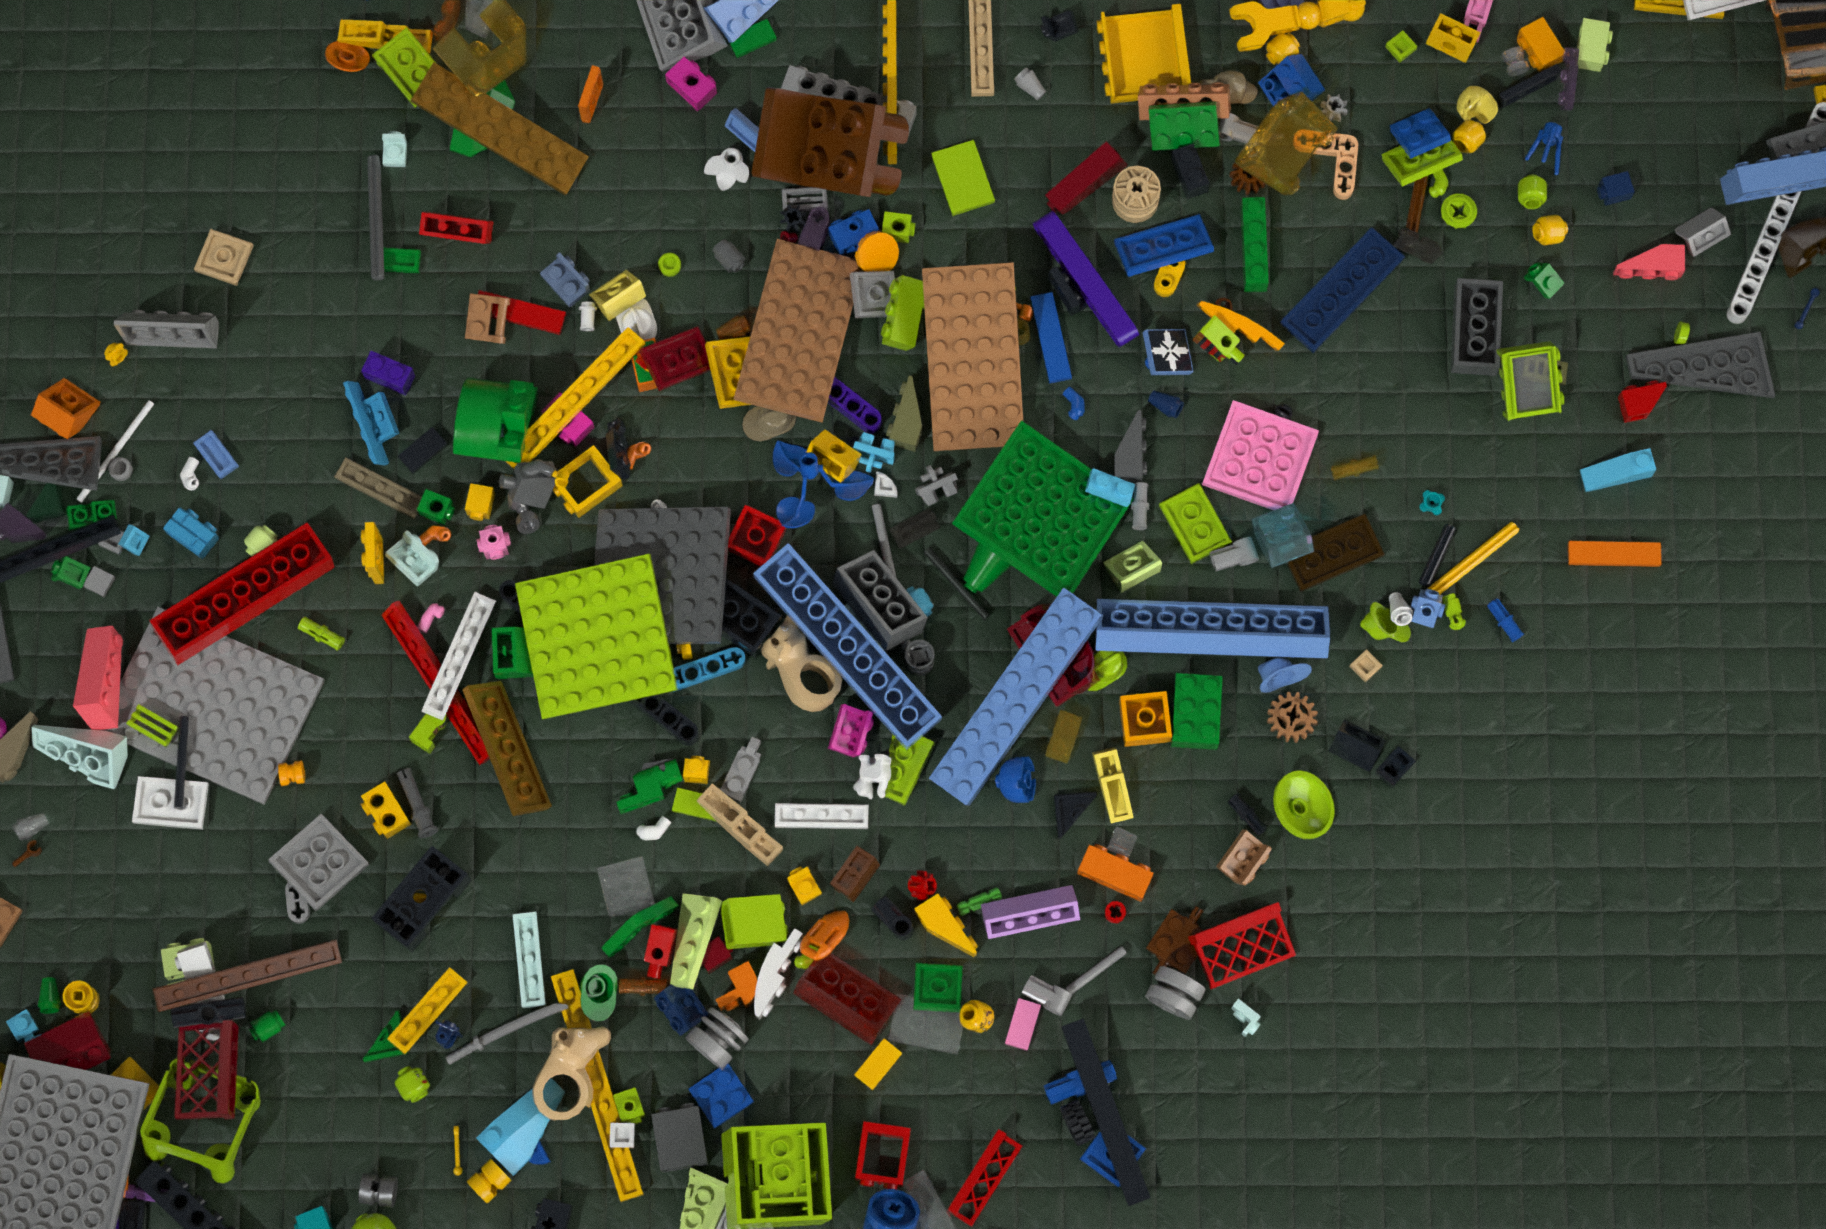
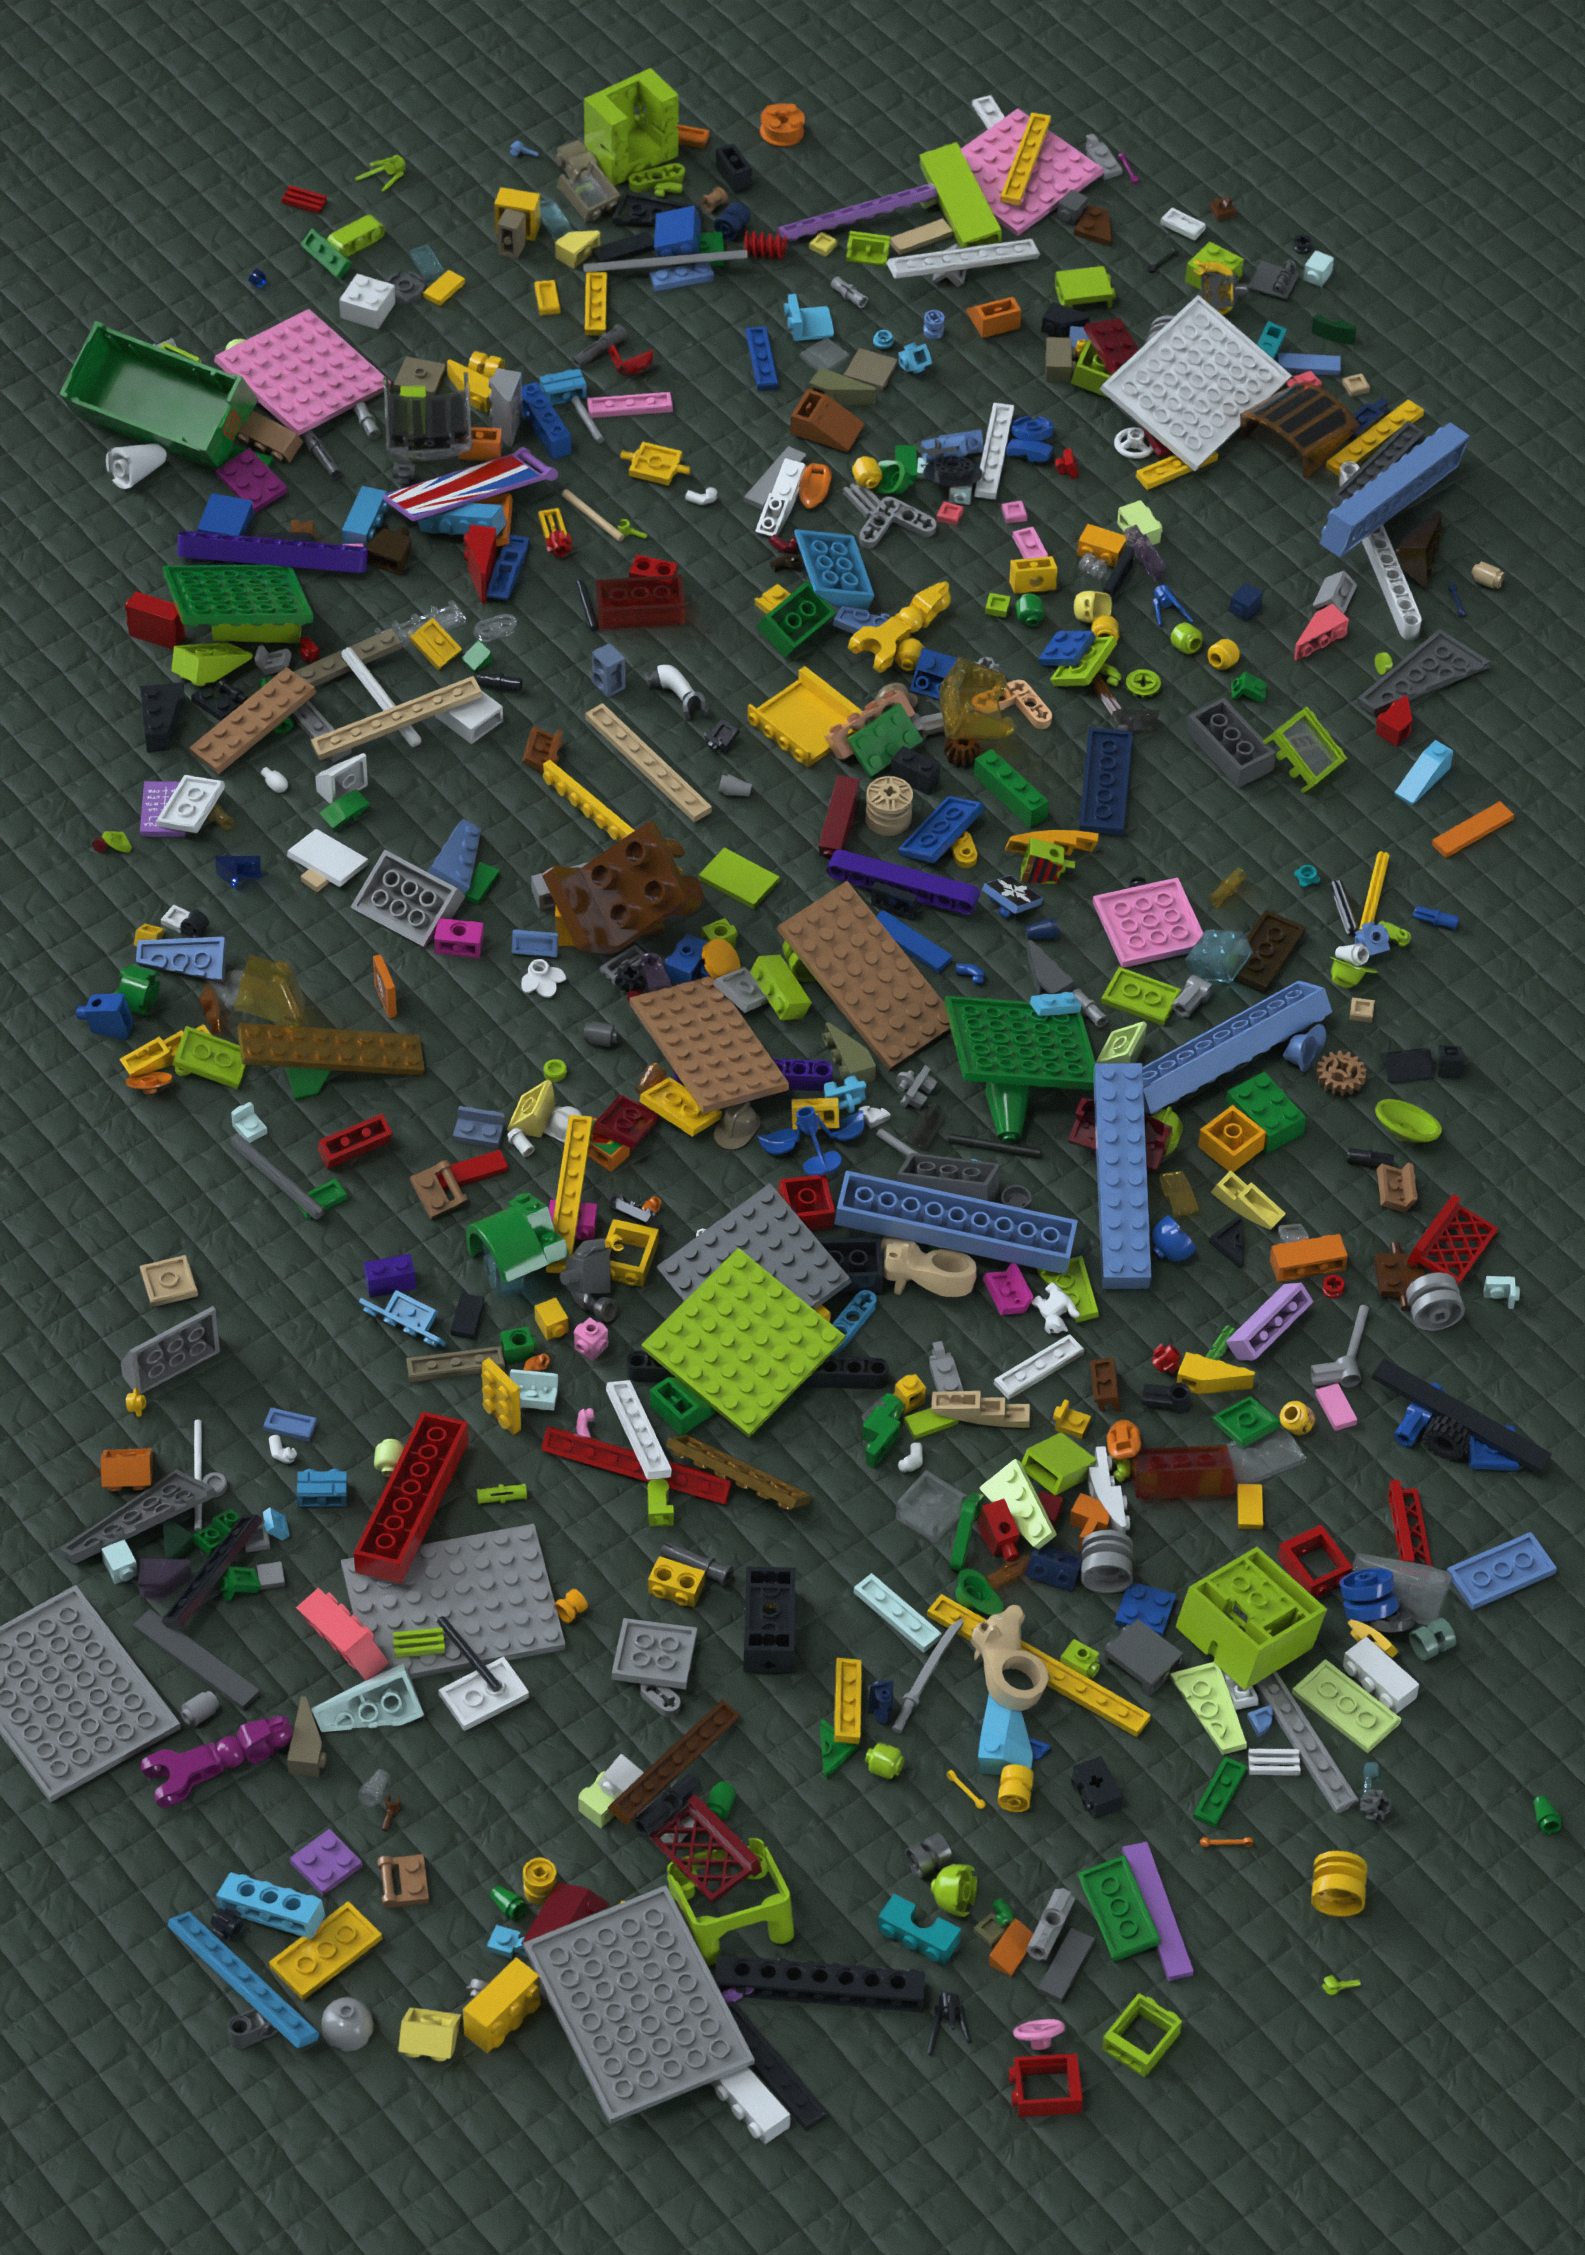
camera: 40 degrees left, 25 degrees down
white plate [610,1123,635,1148] -> none
none -> green head [1015,593,1045,627]

